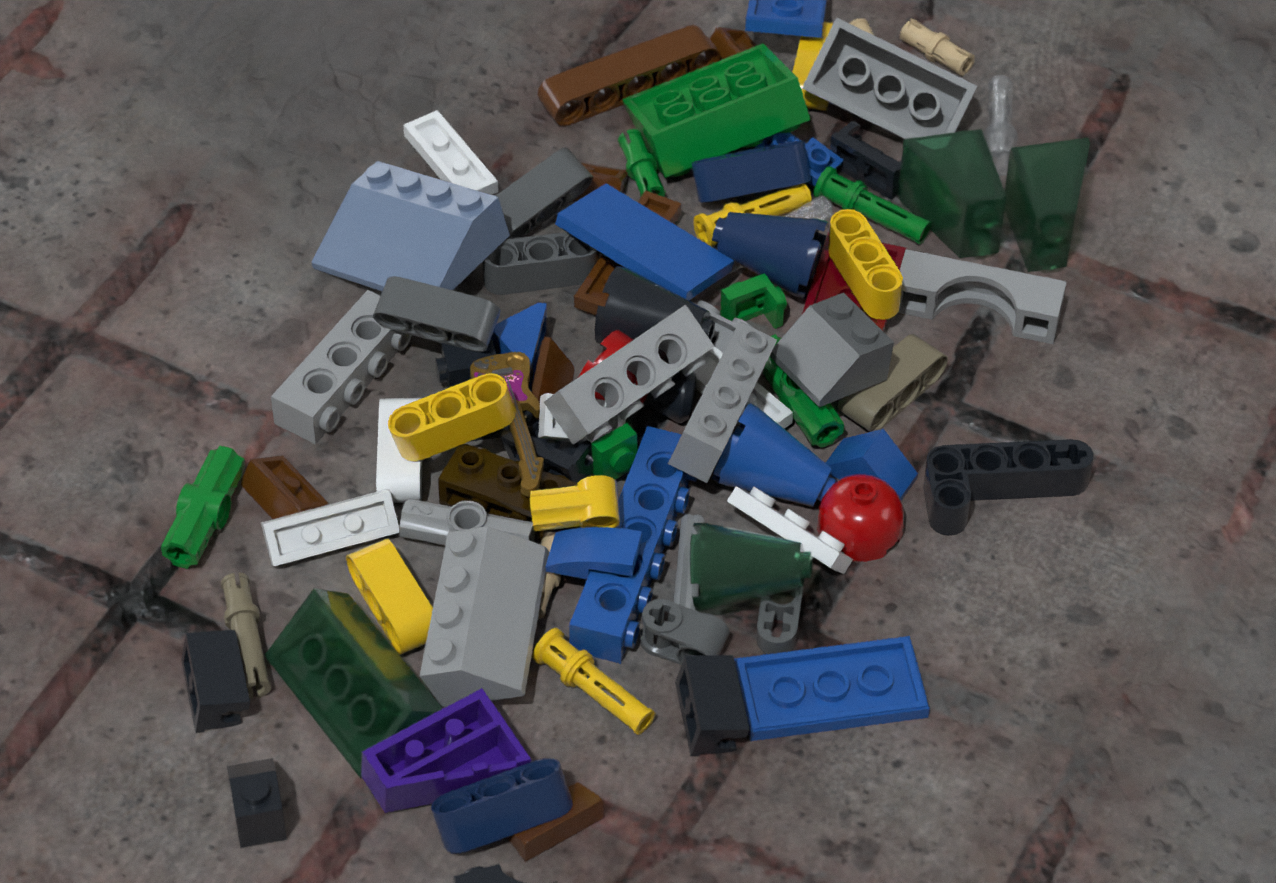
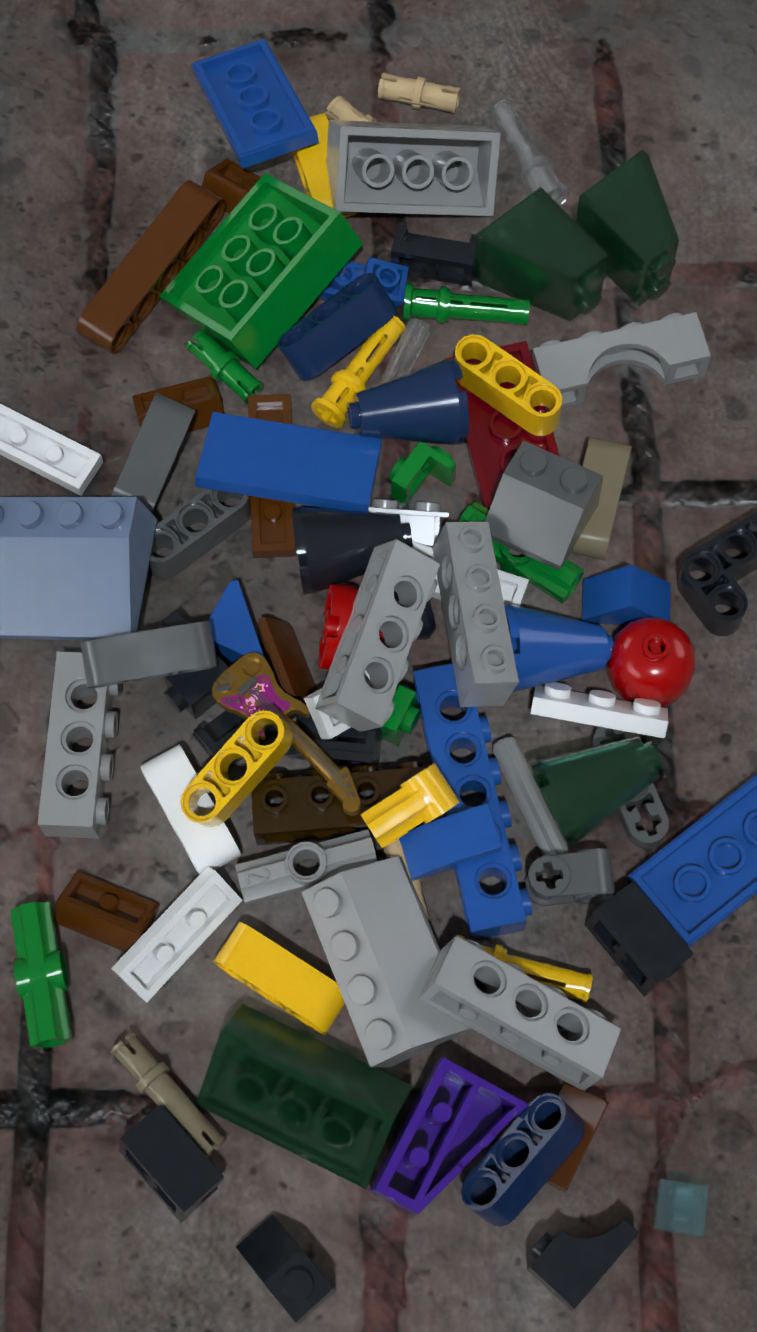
camera: 25 degrees left, 20 degrees up
none -> light grey brick [418,935,621,1091]

